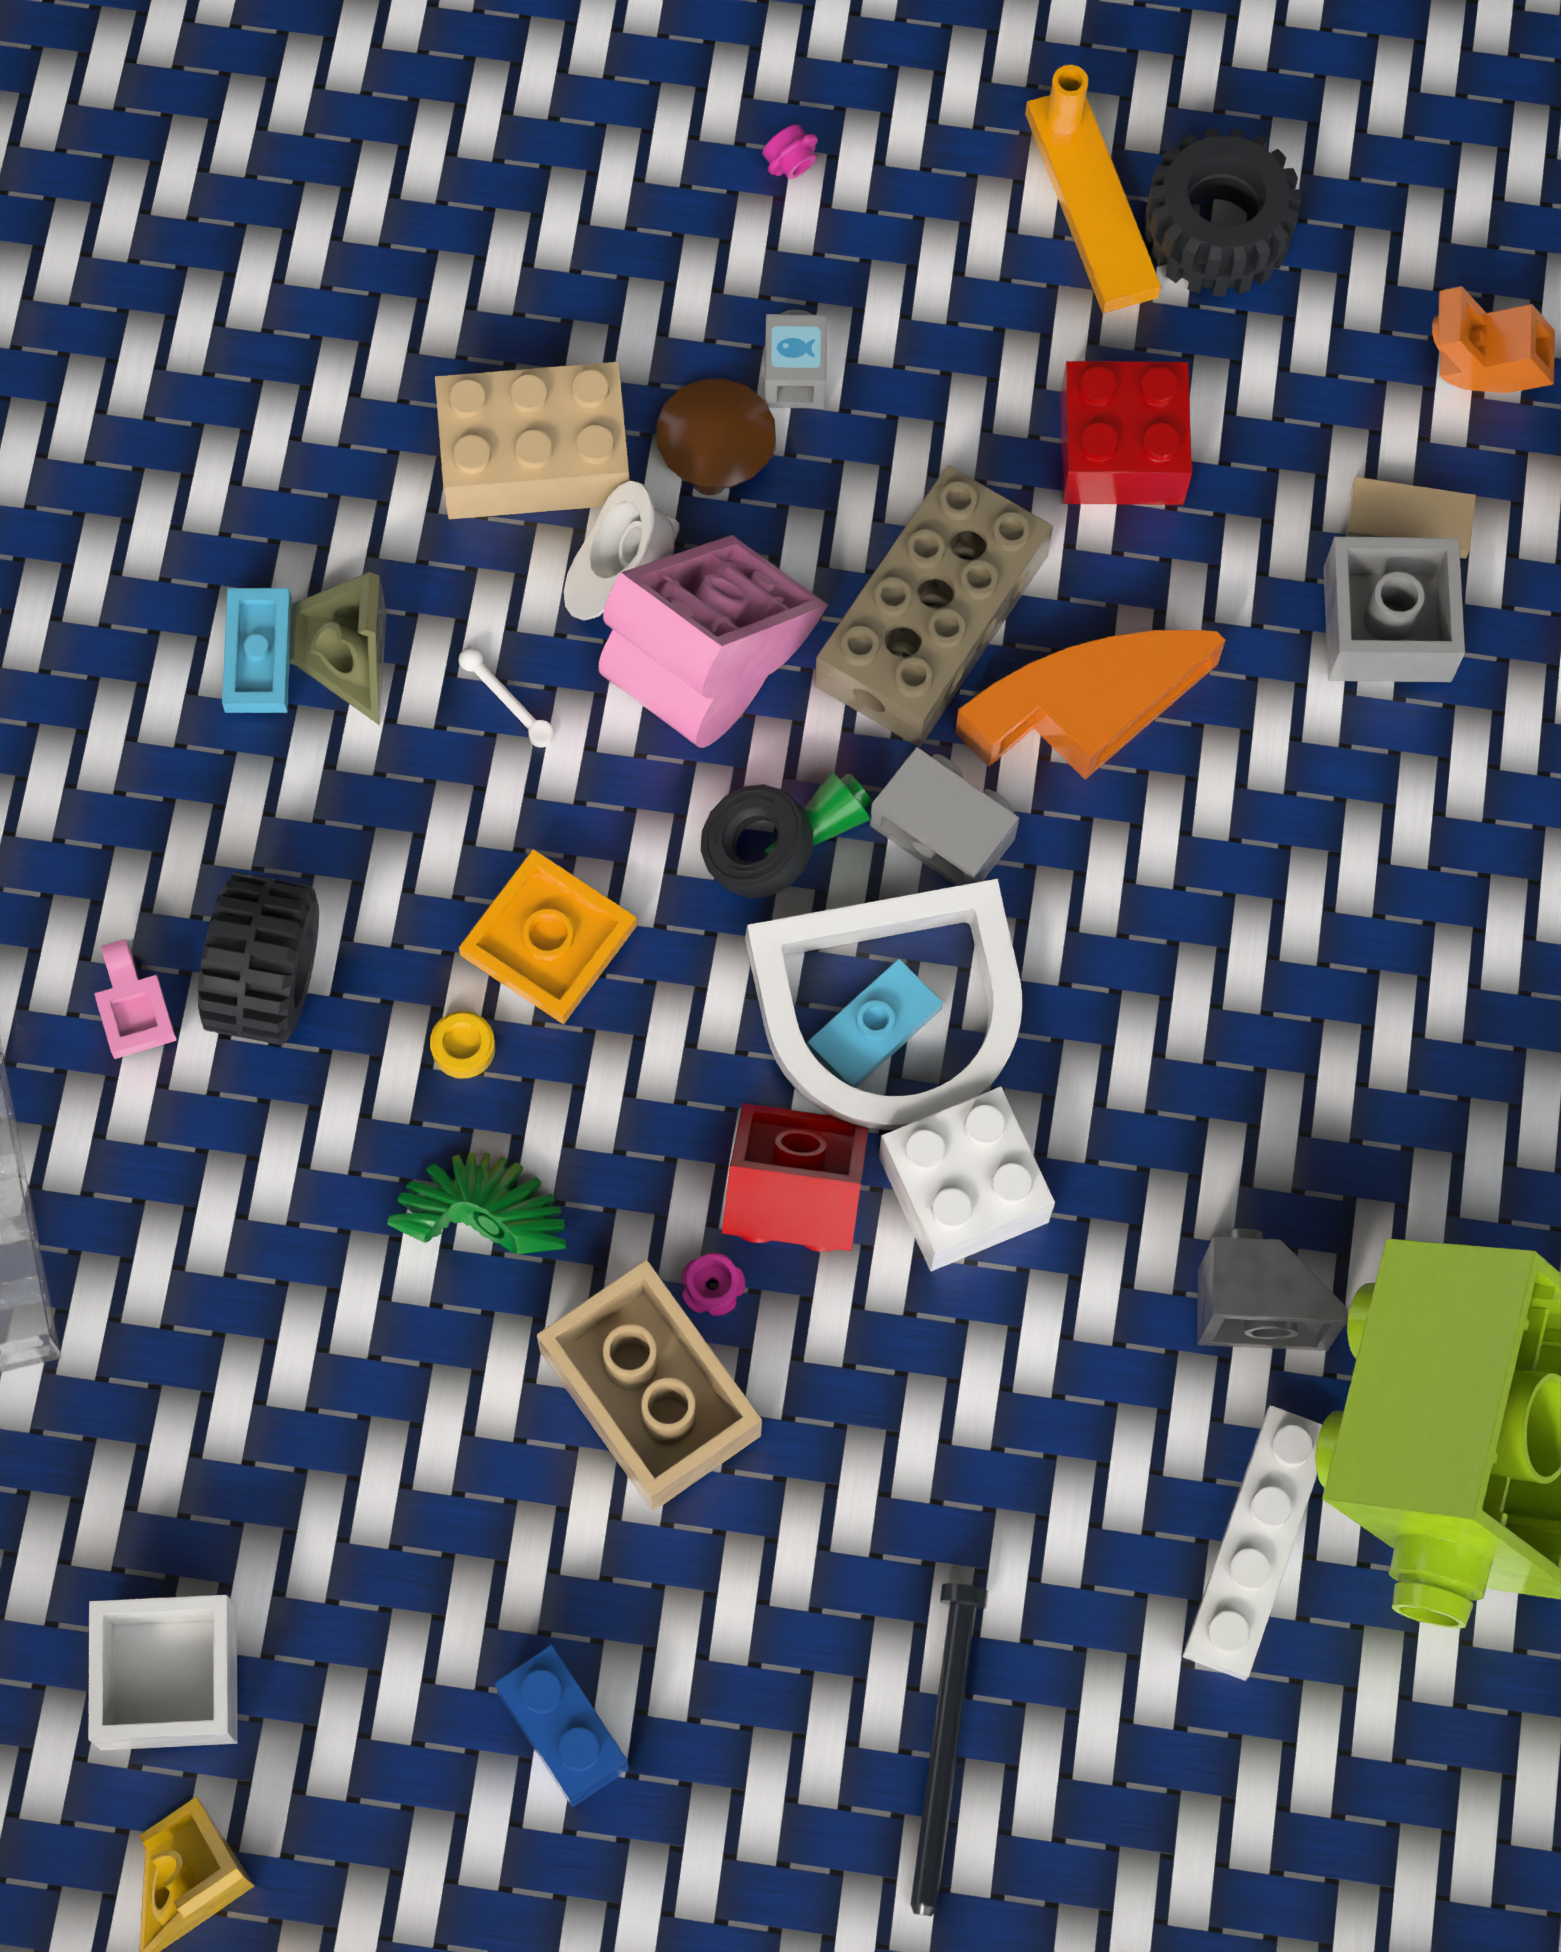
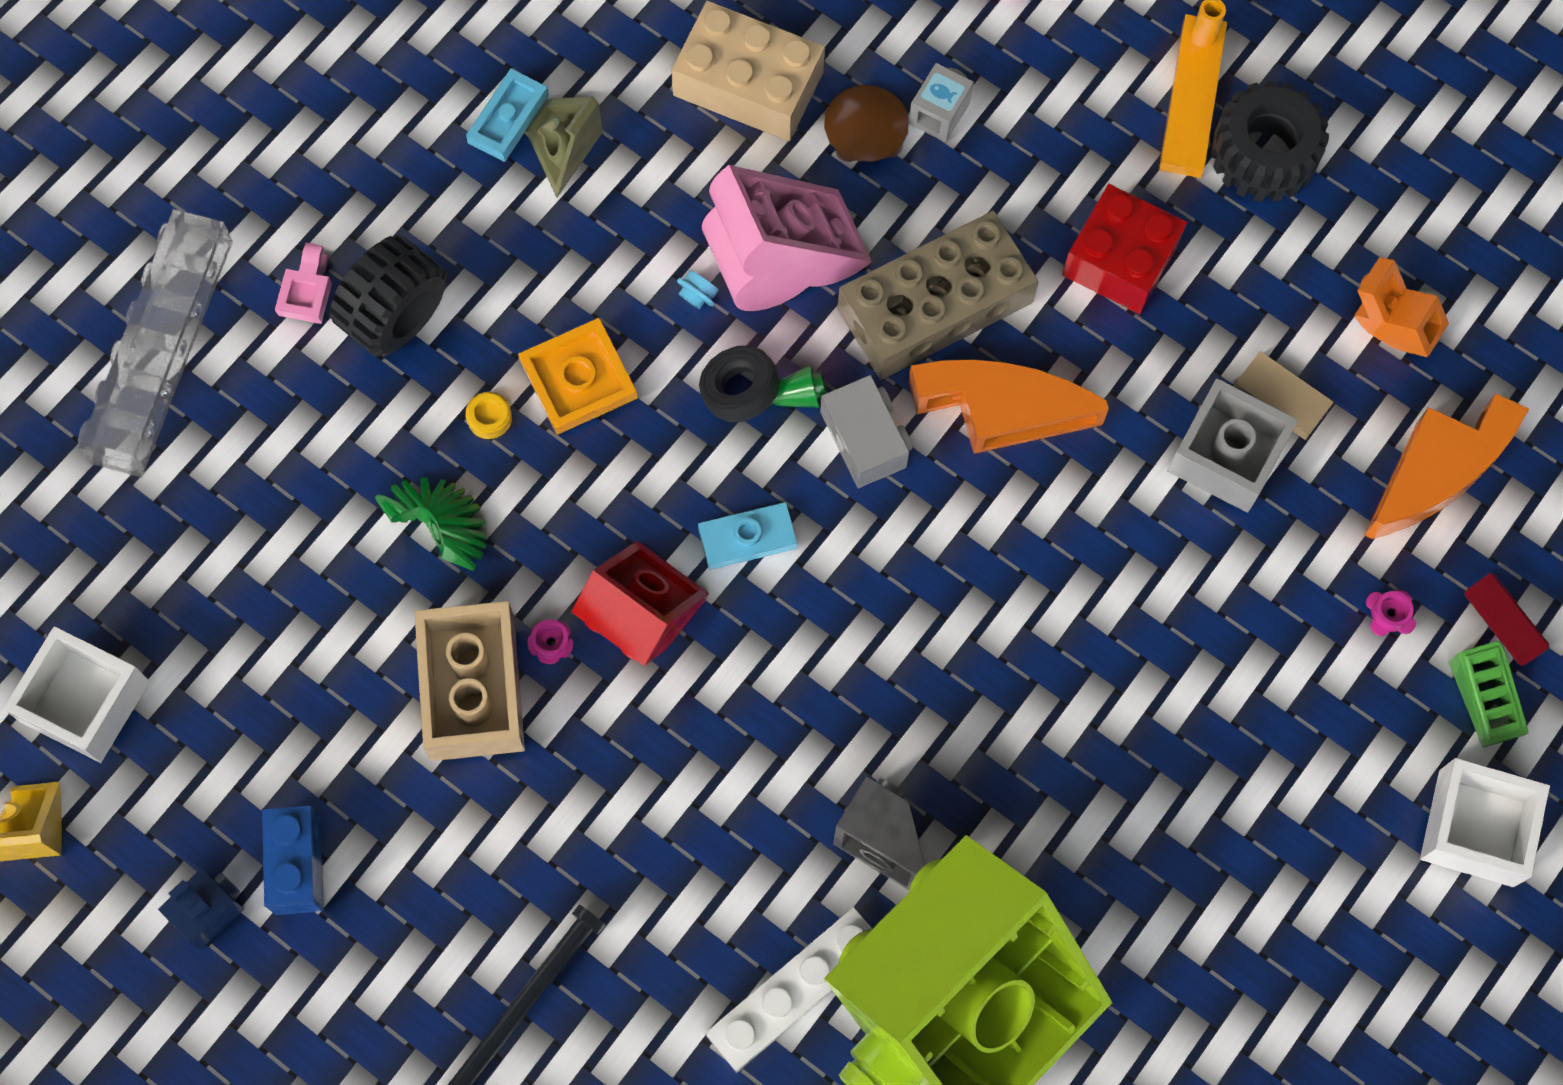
camera: 30 degrees right, 0 degrees up
white hinge [459,647,553,748] -> none
white piece [564,481,679,621] -> none
white window [745,879,1022,1130] -> none
white piece [879,1087,1055,1271] -> none
none -> dark blue brick [158,868,244,950]
none -> medium azure plate [677,270,719,309]

